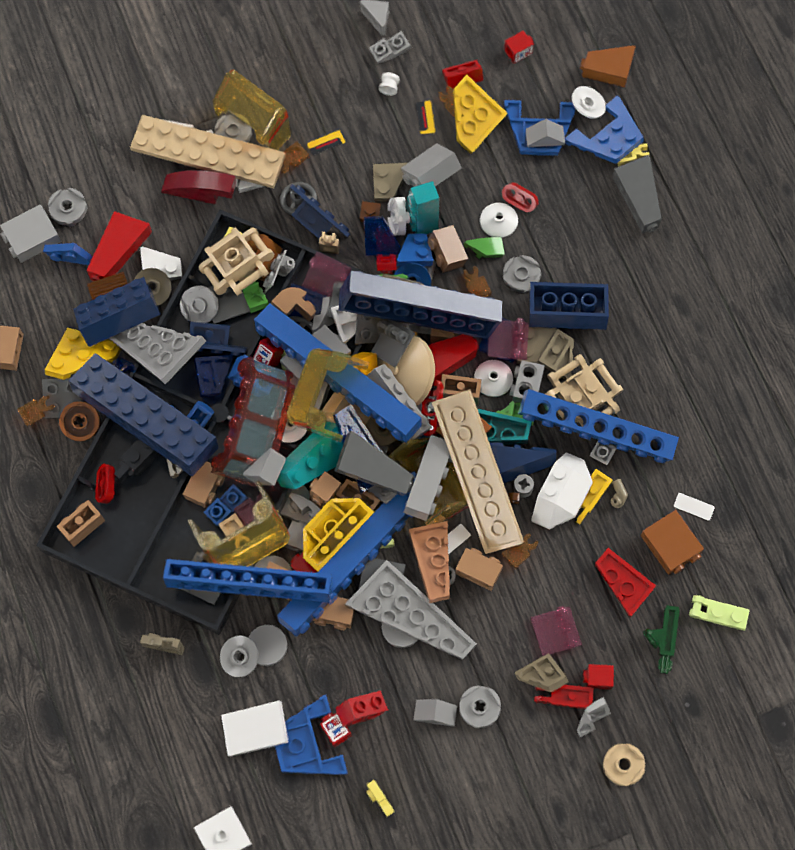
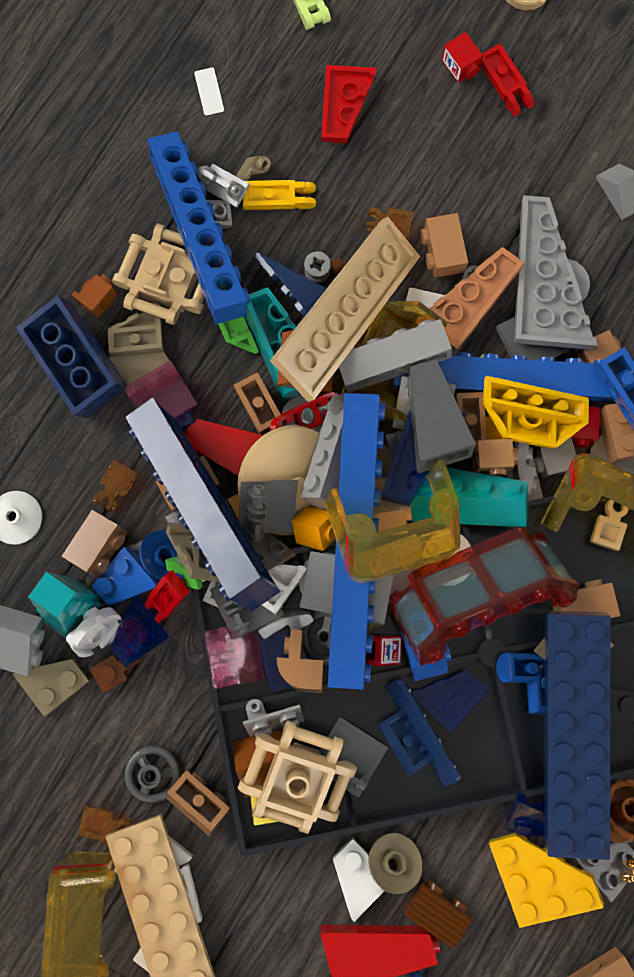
camera: 125 degrees left, 10 degrees up
dark blue brick [73,277,160,347] -> none
light grey wing [109,323,206,384] -> none
dark red slope [161,171,237,205] -> none
light grey tile [180,285,219,323] -> none
blue slope [204,484,249,526] -> none
light grey tile [215,113,252,143] -> none
clear pink plate [234,493,271,527] -> none
bright green slope [242,281,269,313] -> none
light grey slope [243,448,286,486] -> none
dark blue bracket [289,184,350,240] -> none
sticker [307,130,345,155] -> none
tan plate [319,232,340,254] -> none
light grey plate [459,686,501,728] -> none
bright green slope [464,237,505,259] -> none
white dish [474,360,513,397] -> none
light grey tile [503,255,541,293] -> none
light grey brick [510,360,545,403] -> none
dark tan wing [514,653,568,692] -> none
white wedge [531,453,593,529] -> none
clear pink hinge [531,606,582,656] -> none
light grey slope [577,698,611,737] -> none
dark orange brick [641,510,704,575] -> none
dark green piece [643,605,680,674] -> none
none -> dark orange brick [72,274,118,319]
none -> medium nougat brick [166,770,230,836]
none -> light grey hinge [197,164,250,208]

